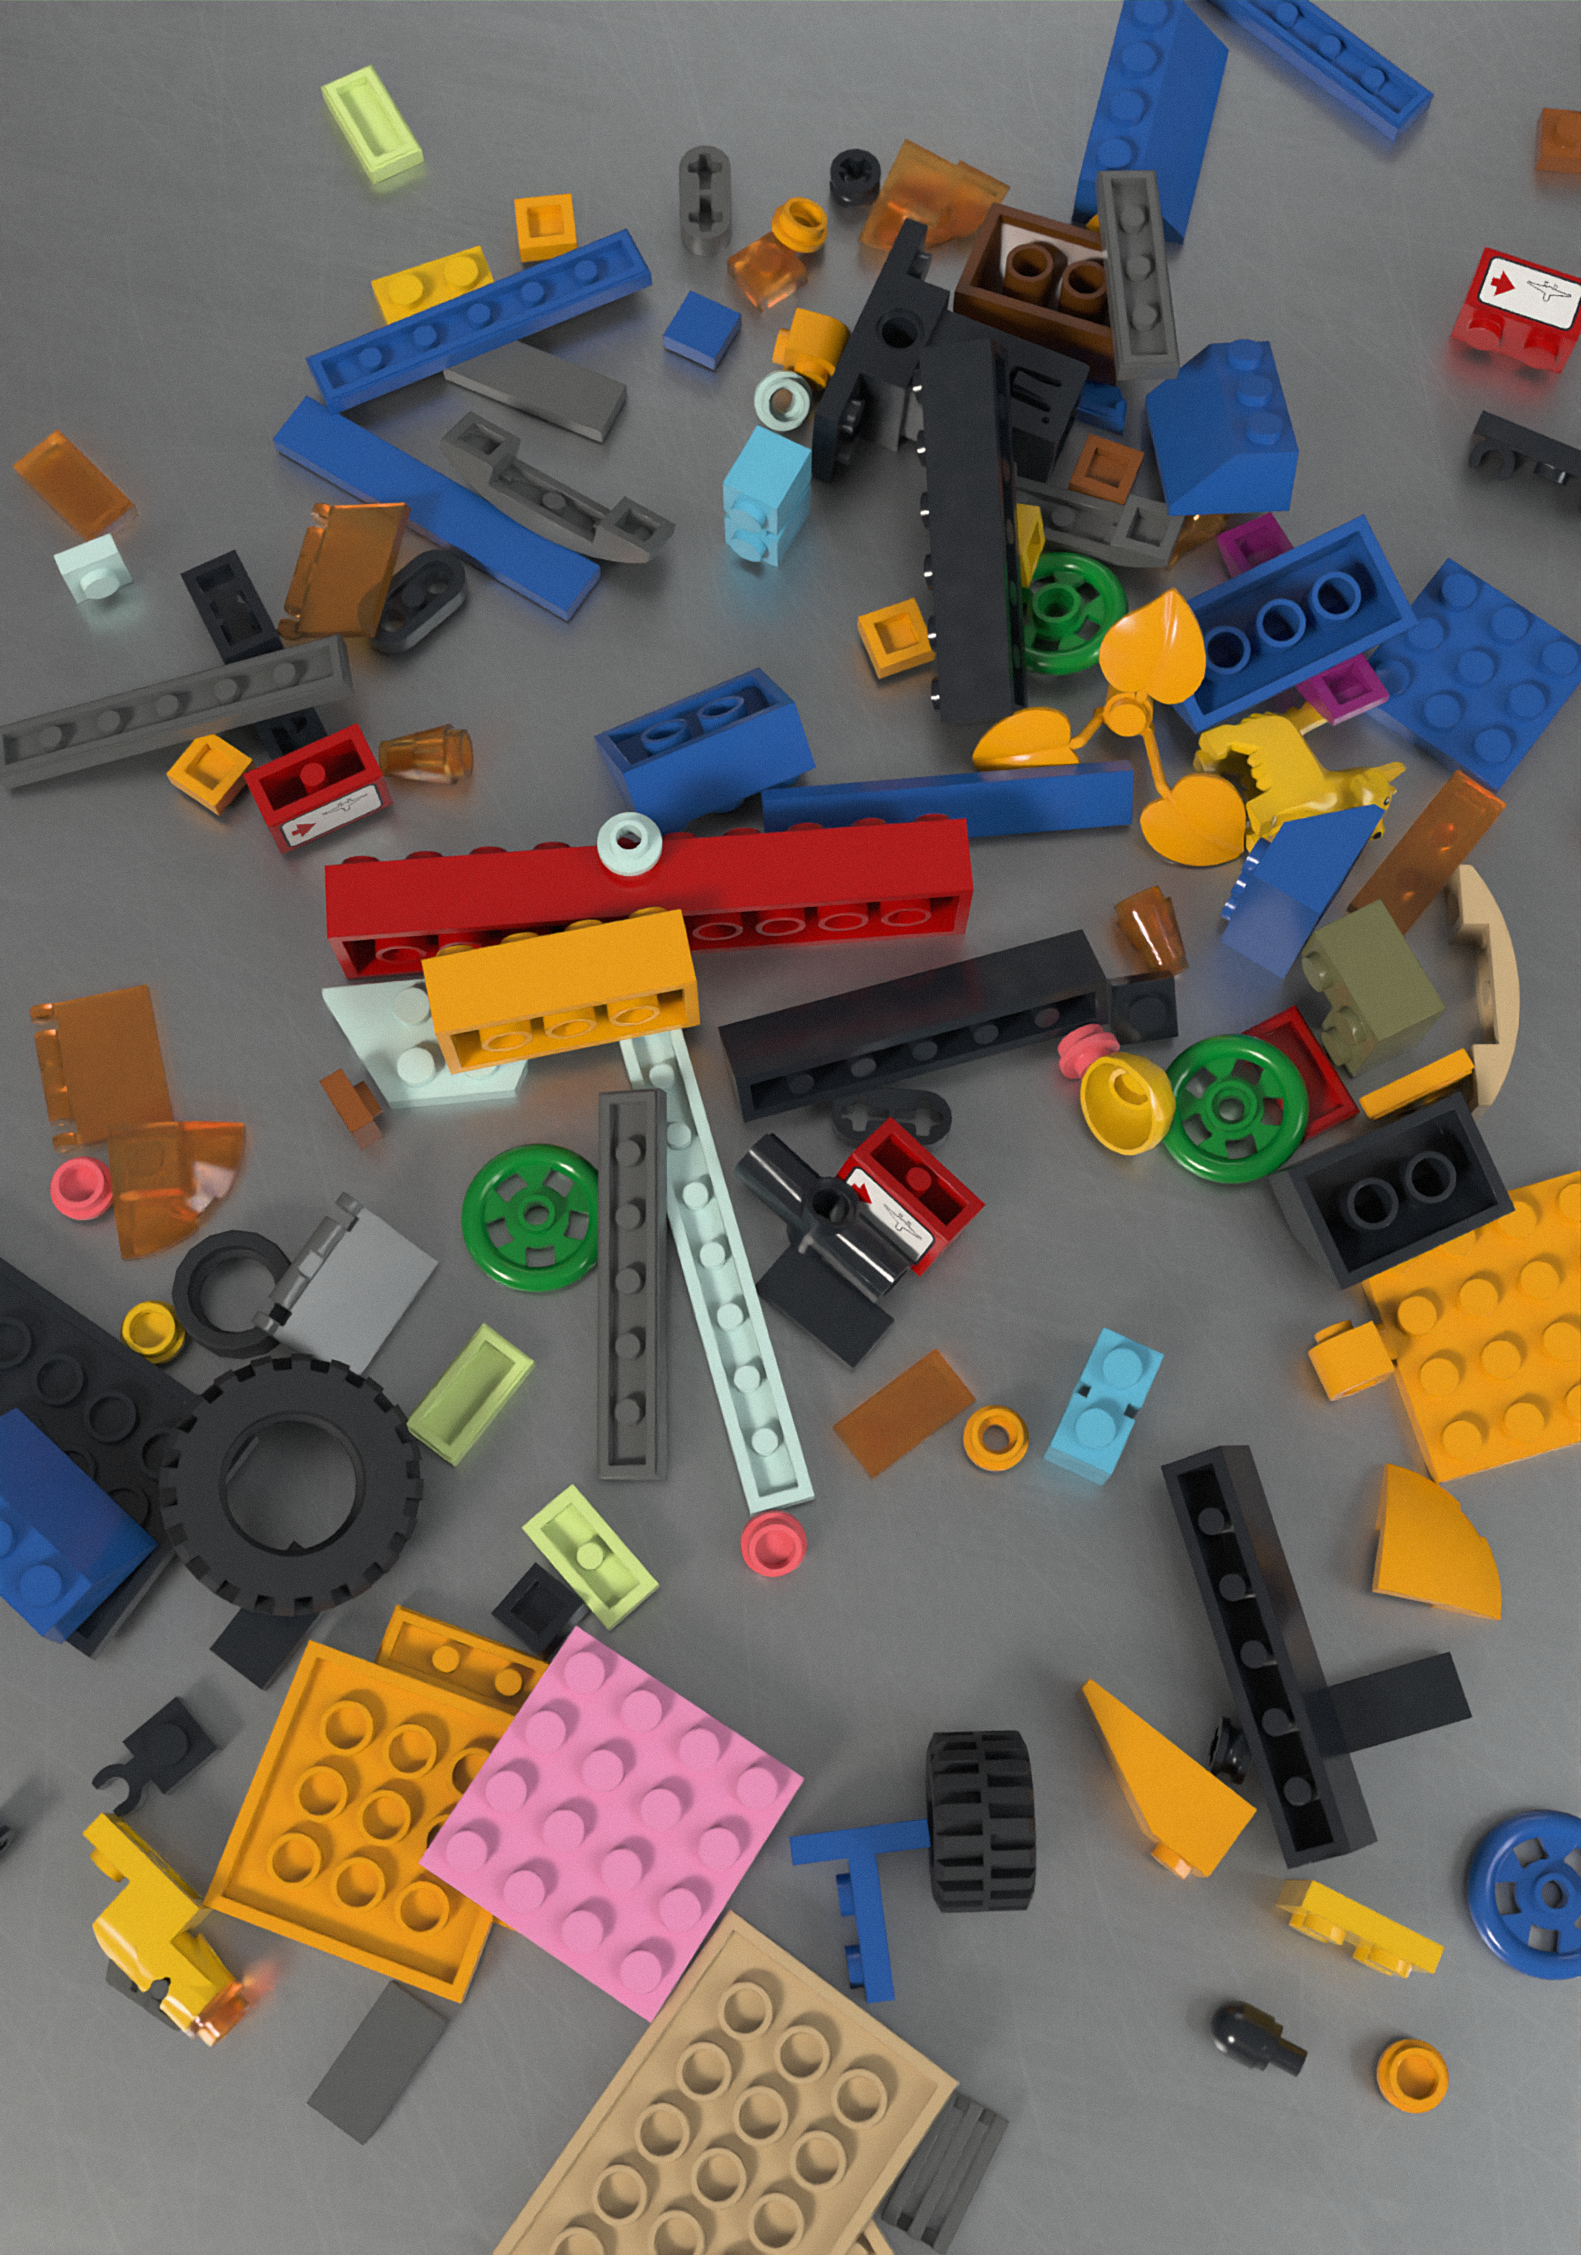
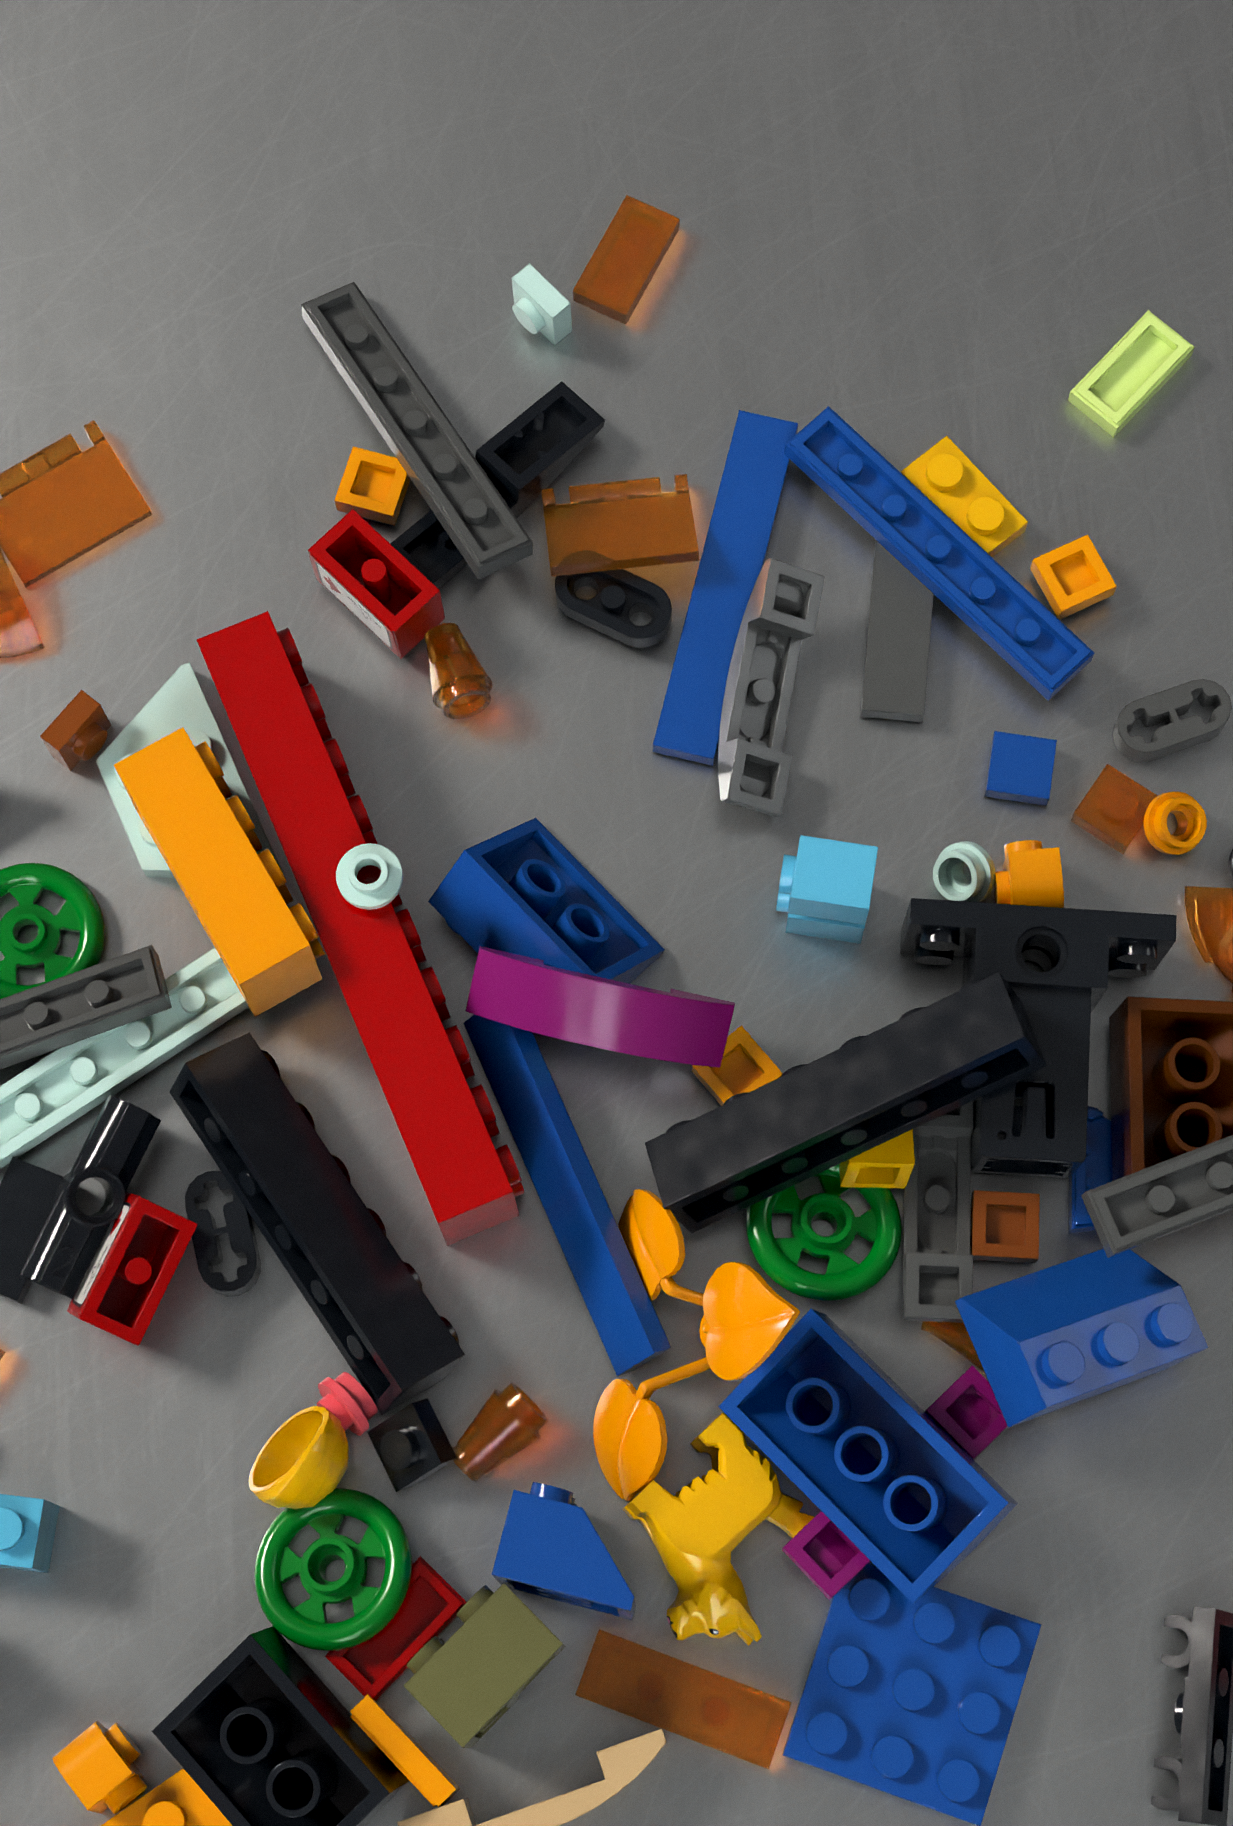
camera: 75 degrees right, 0 degrees up
none -> magenta slope [465,946,735,1068]

